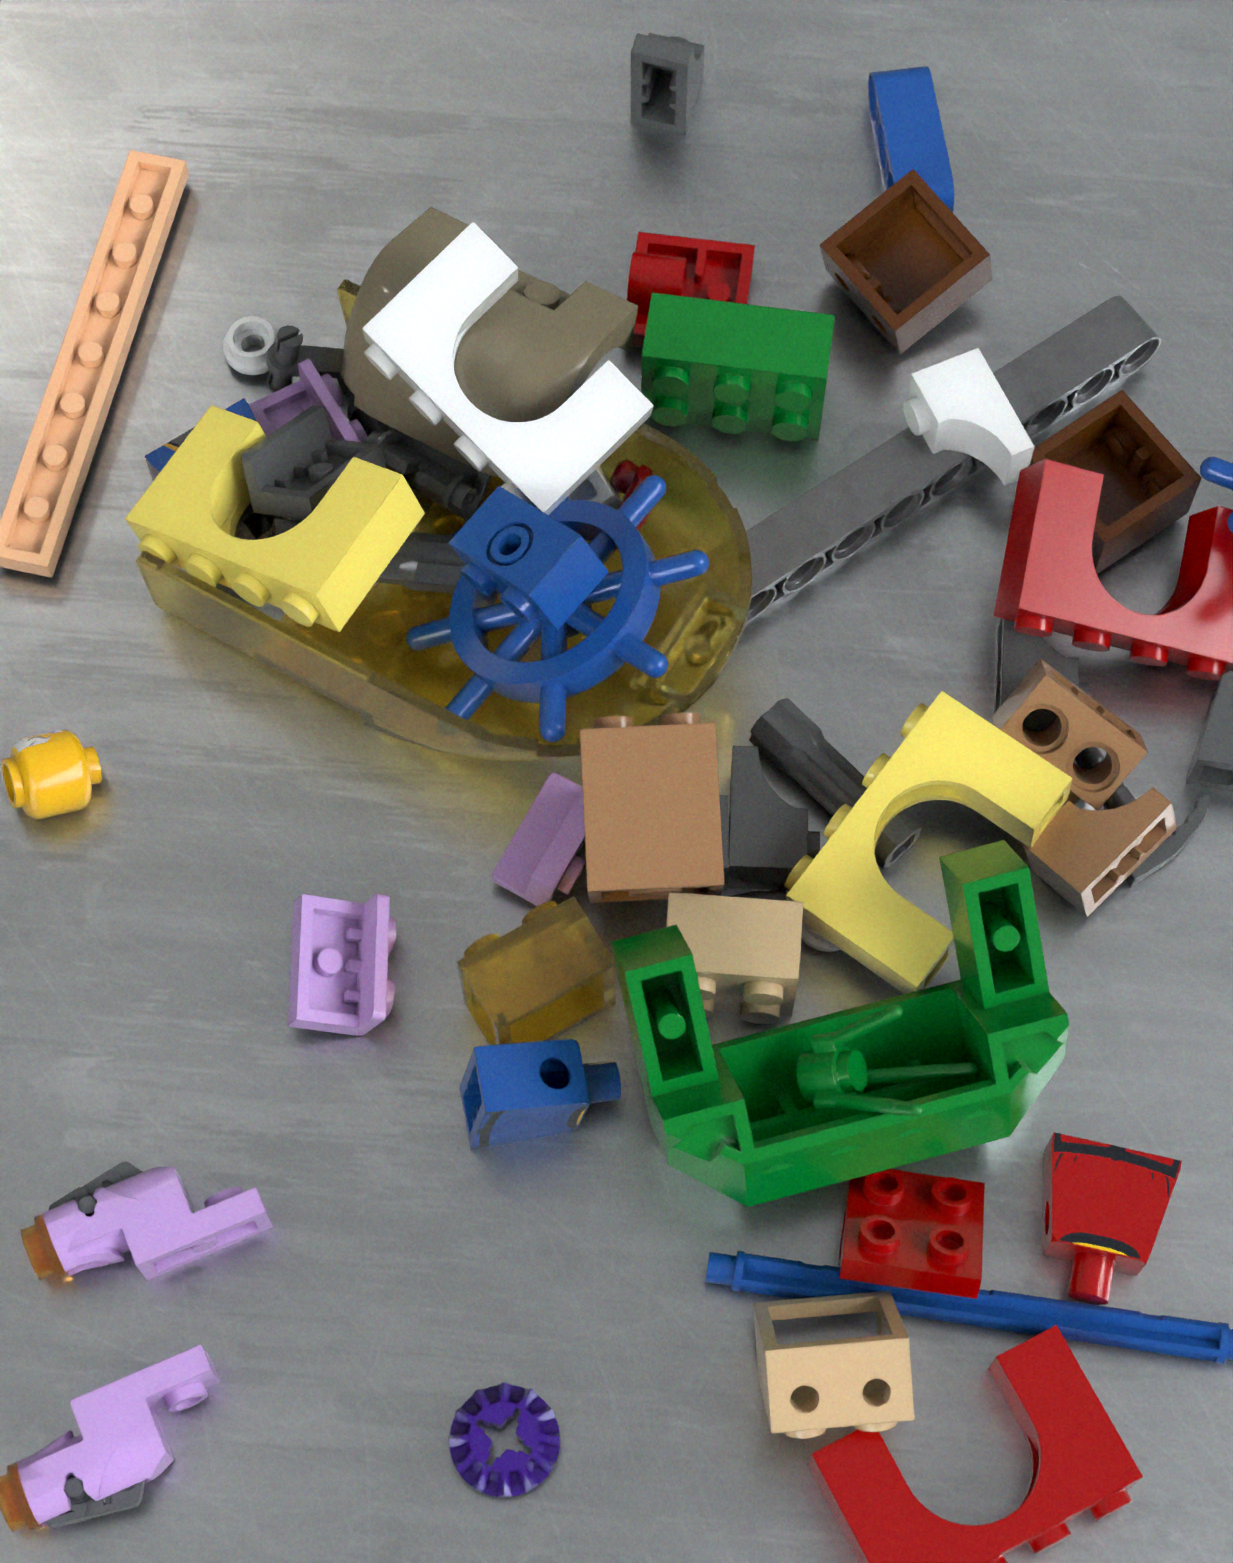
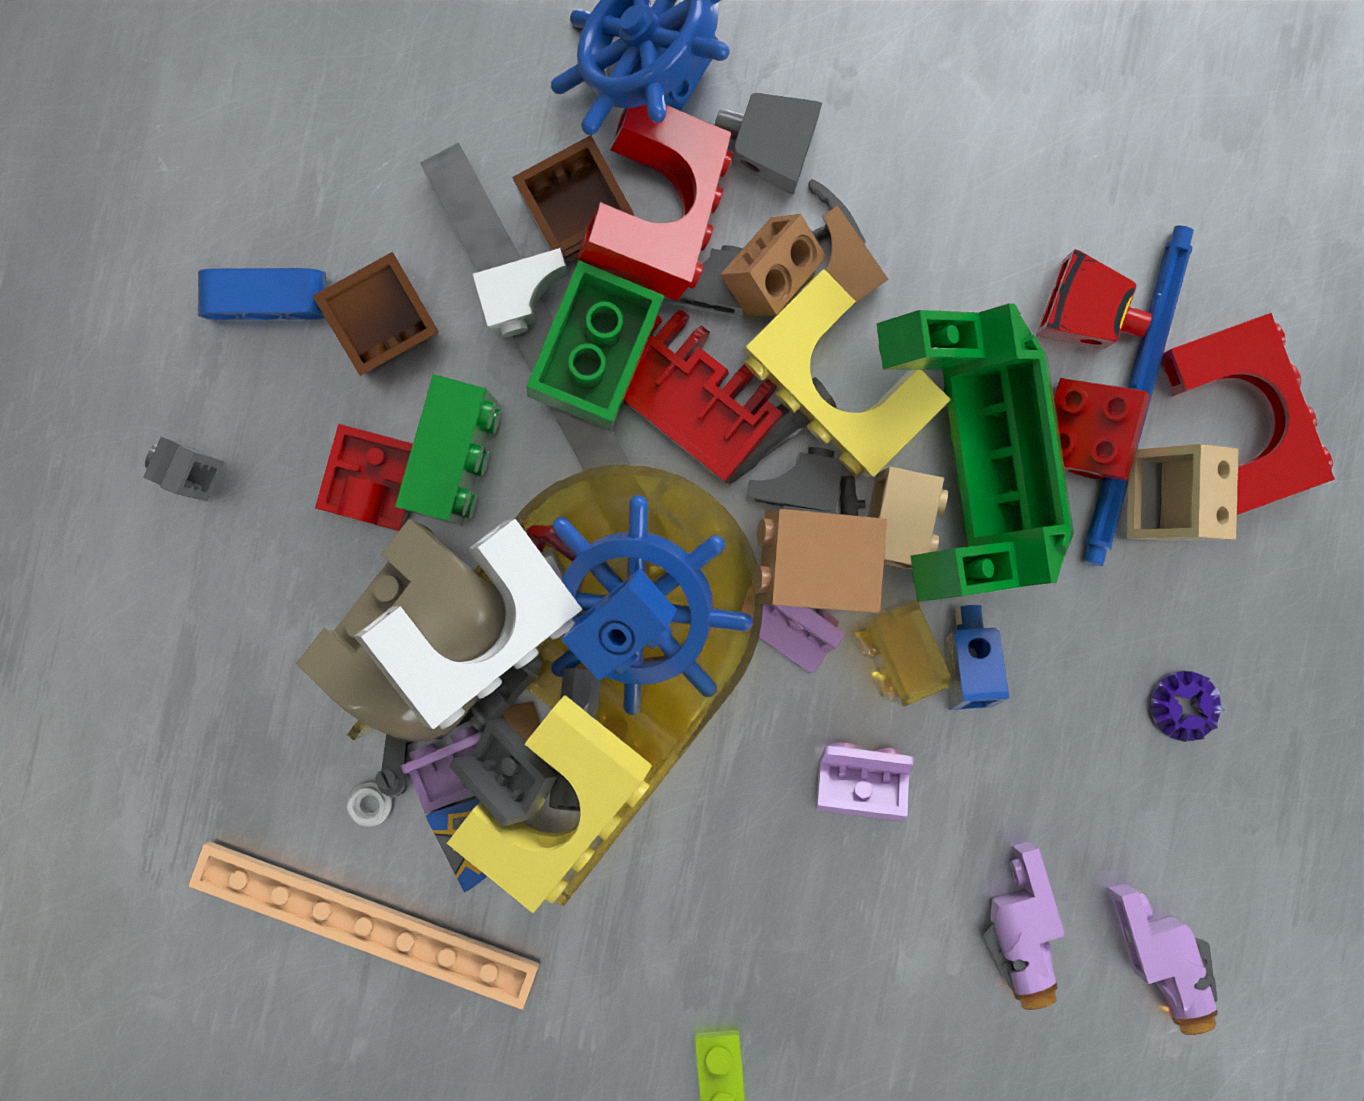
camera: 80 degrees left, 20 degrees up
yellow head [2,730,102,819] -> none
green plant [796,1005,977,1116] -> none
none -> green brick [526,260,664,431]
none -> red hinge [623,309,783,484]

